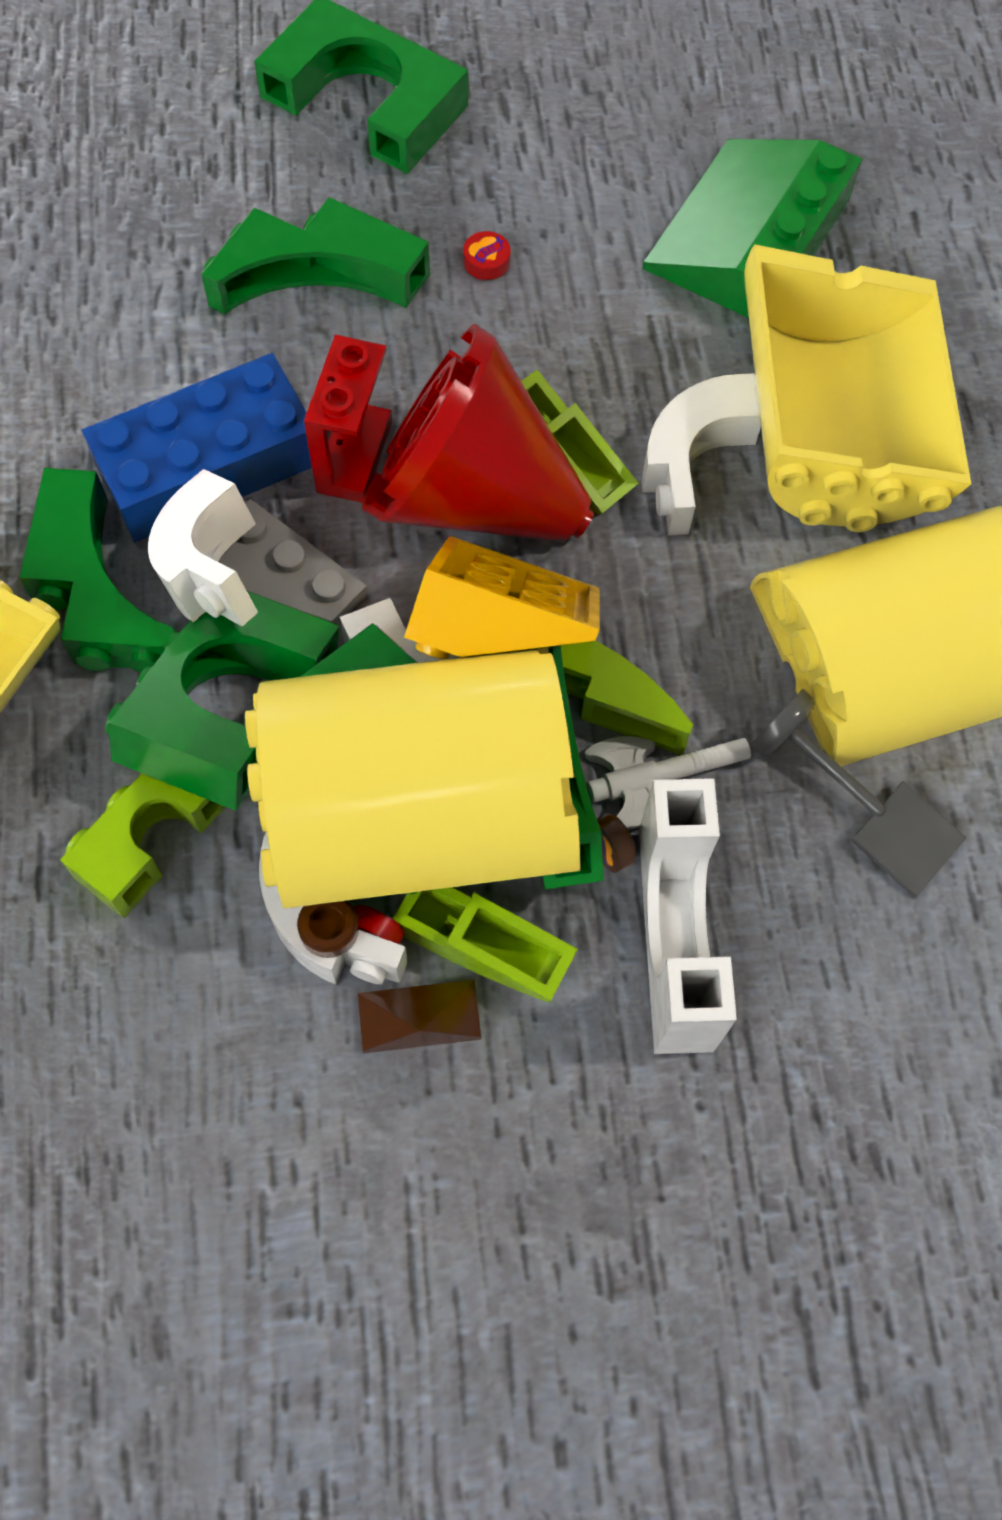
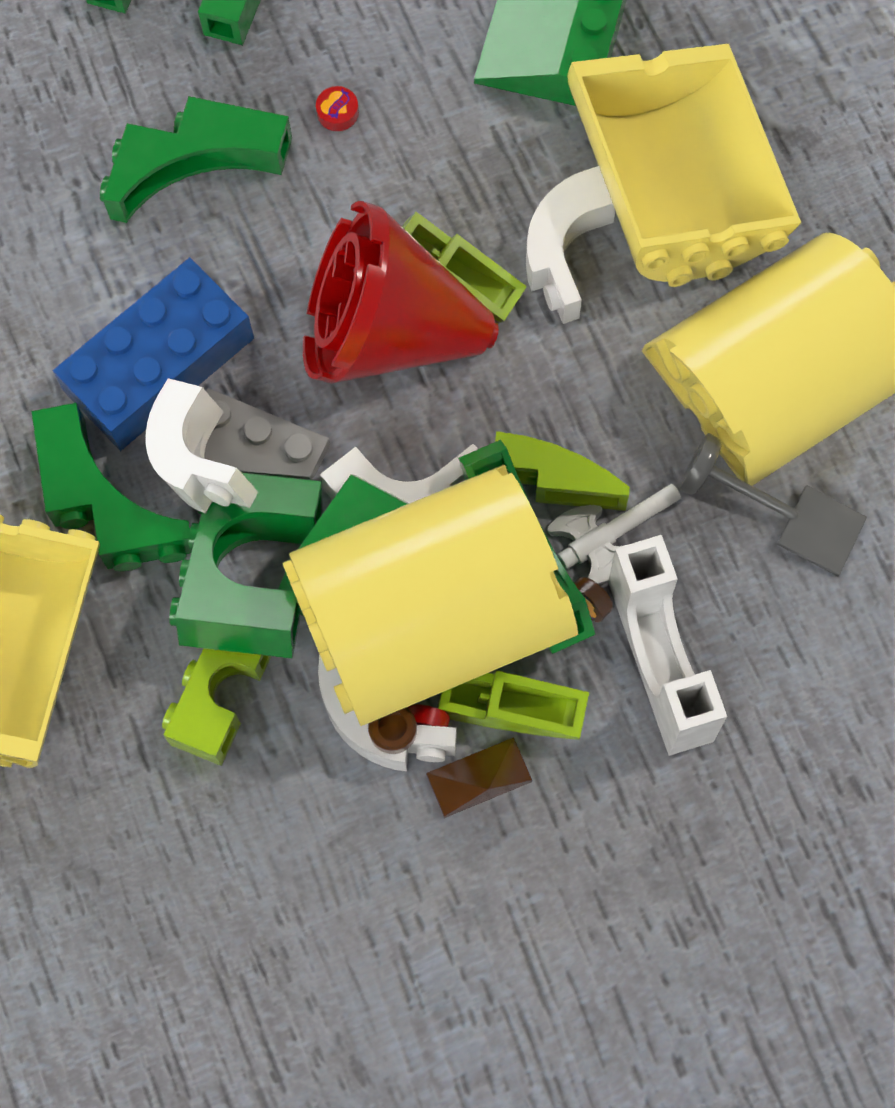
camera: 10 degrees left, 5 degrees up
red panel [304,334,392,503] -> none
yellow slope [404,536,600,659] -> none

